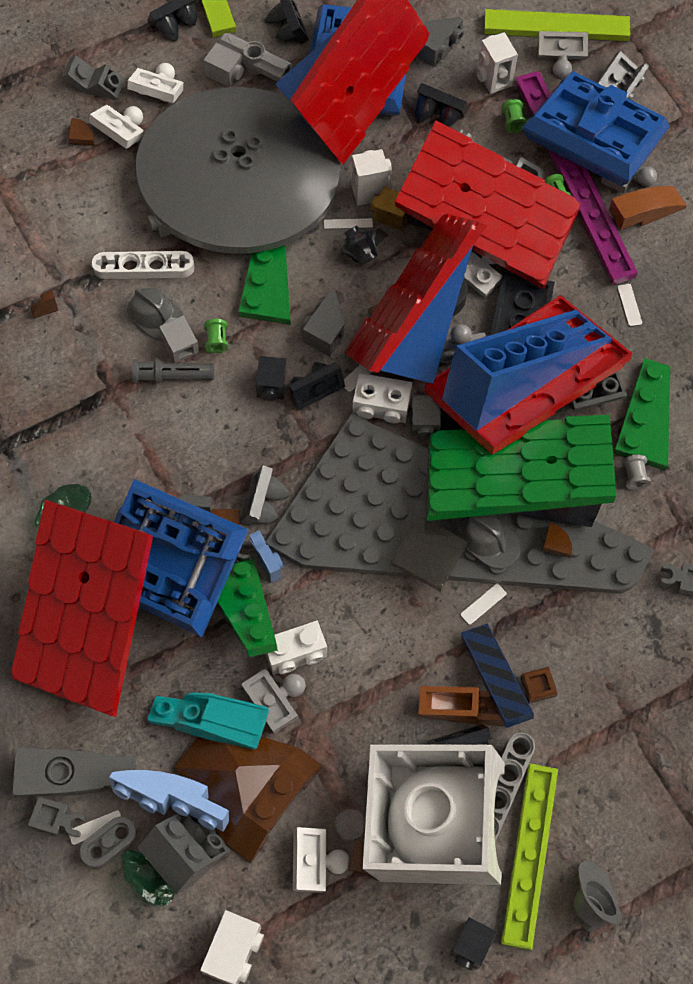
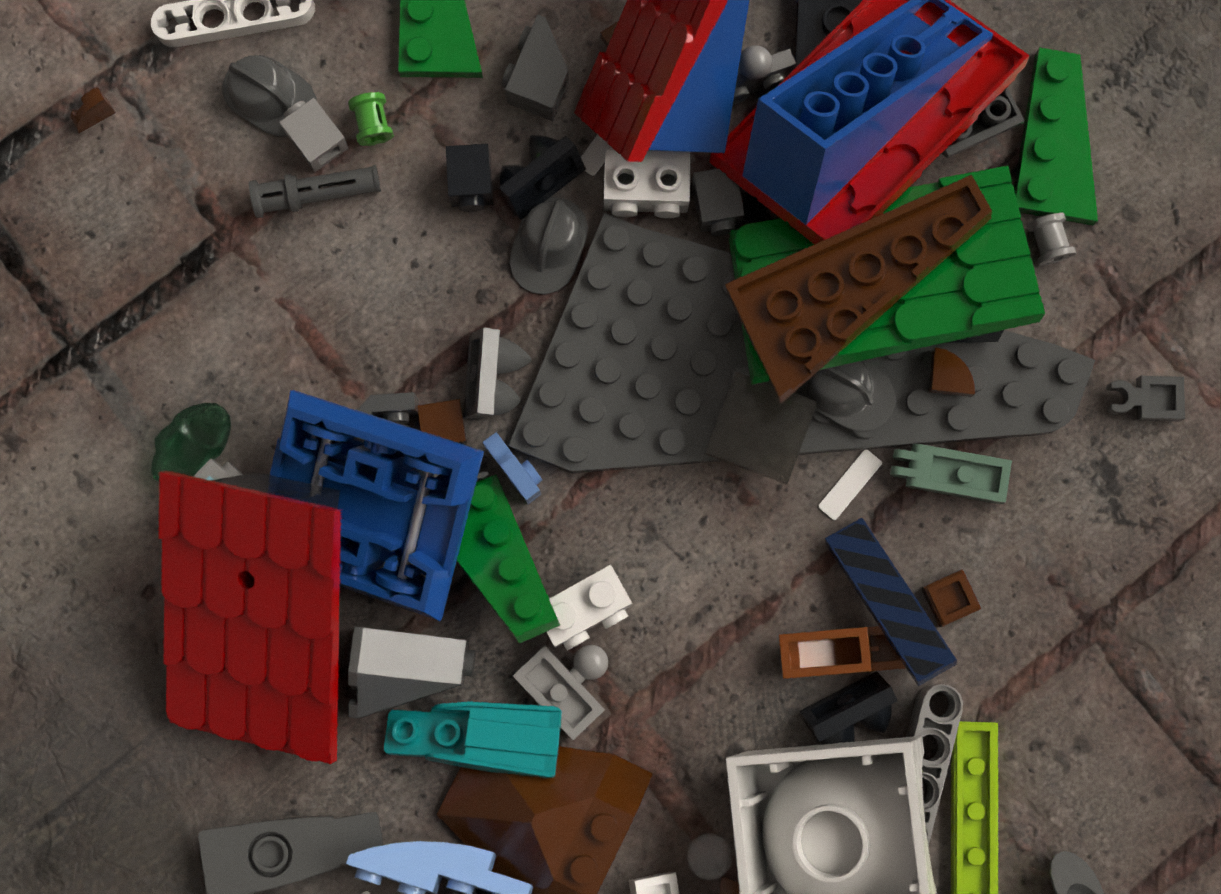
camera: 10 degrees left, 15 degrees up
none -> slope [348,626,476,718]
none -> dark grey piece [510,197,588,295]
none -> reddish brown wing [725,175,992,403]
none -> sand green hinge [890,444,1012,504]

